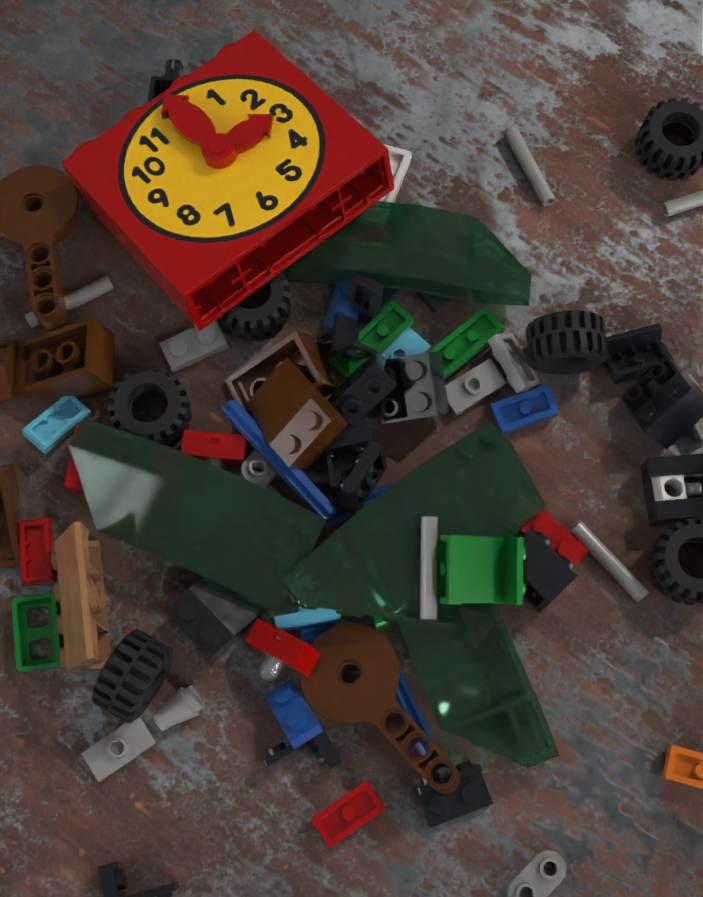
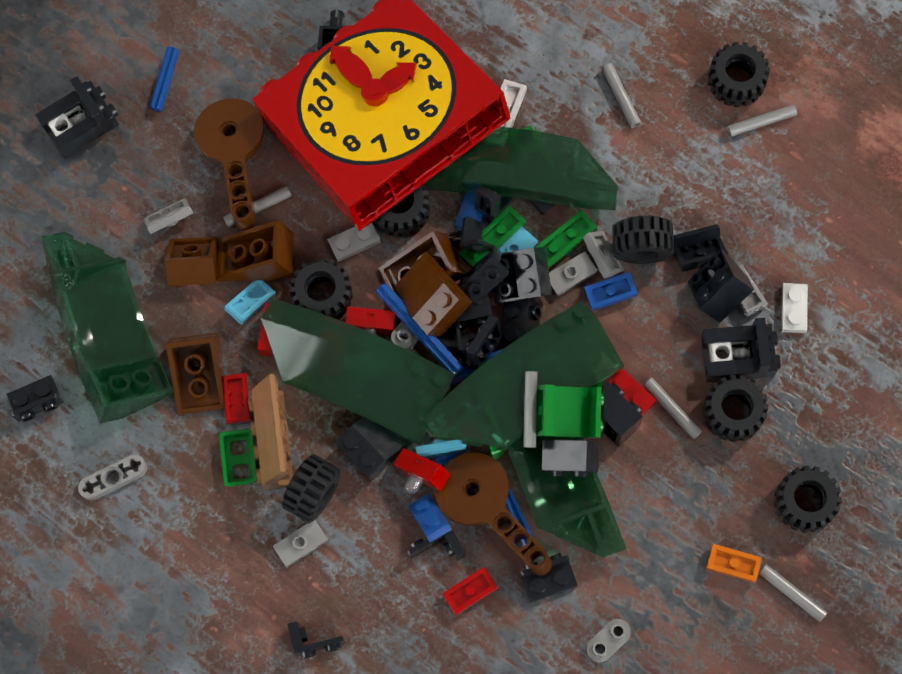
camera: 10 degrees right, 0 degrees up
light grey cone [153,685,205,731] -> none
none -> black bracket [502,298,542,351]
none -> brick [542,440,599,477]

